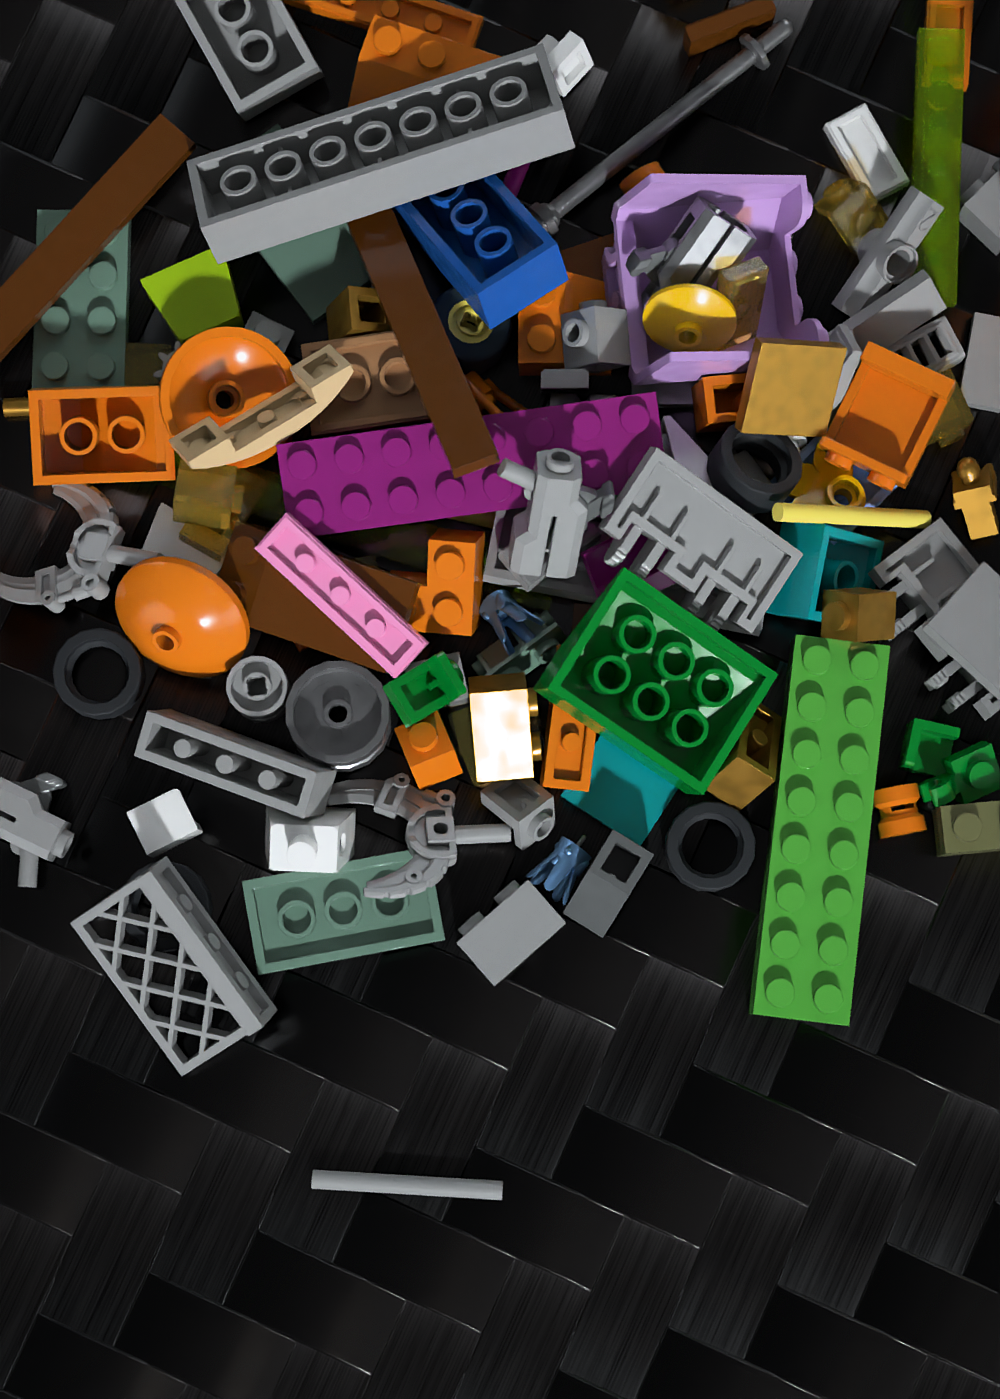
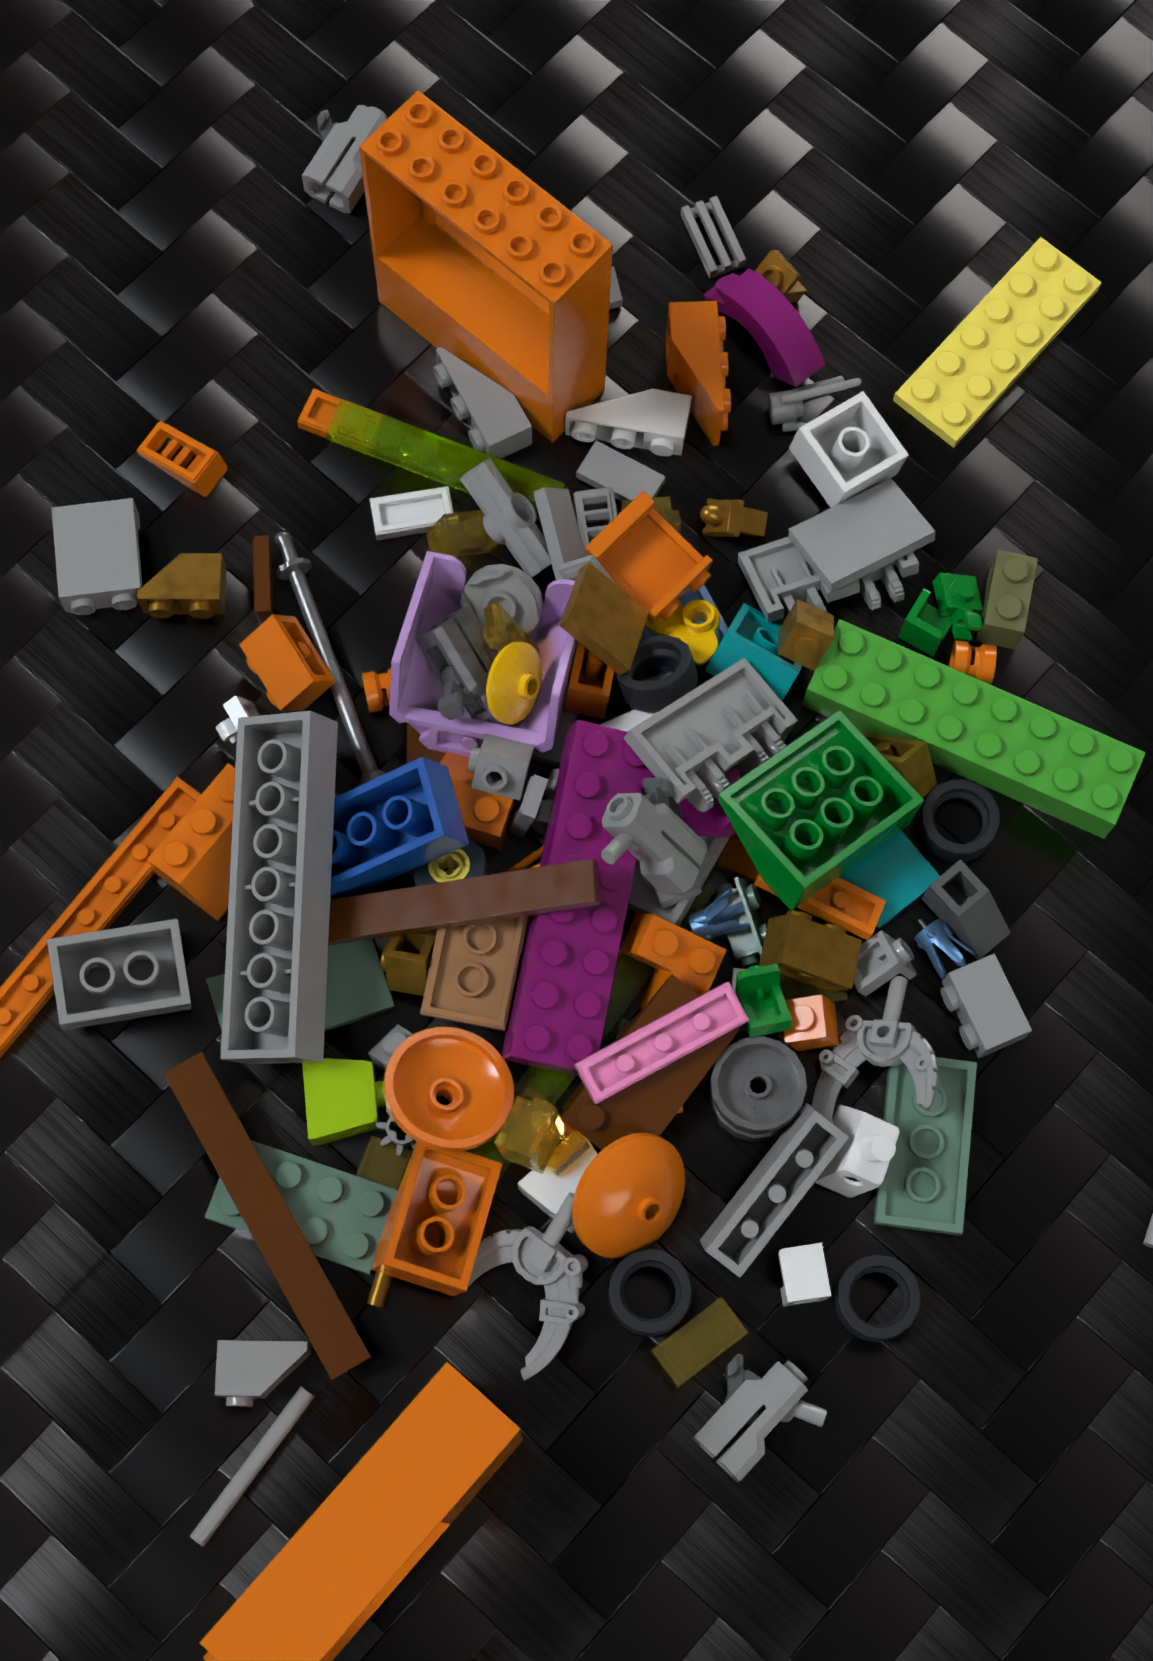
camera: 80 degrees left, 10 degrees down
light grey fence [70,856,277,1076] -> none
tan slope [169,344,354,469] -> none
light grey wheel [226,656,292,723] -> none
light yellow bar [772,502,932,529] -> none
none -> orange brick [239,614,336,711]
none -> light grey tile [460,564,543,644]
none -> clear yellow tile [651,1297,748,1388]

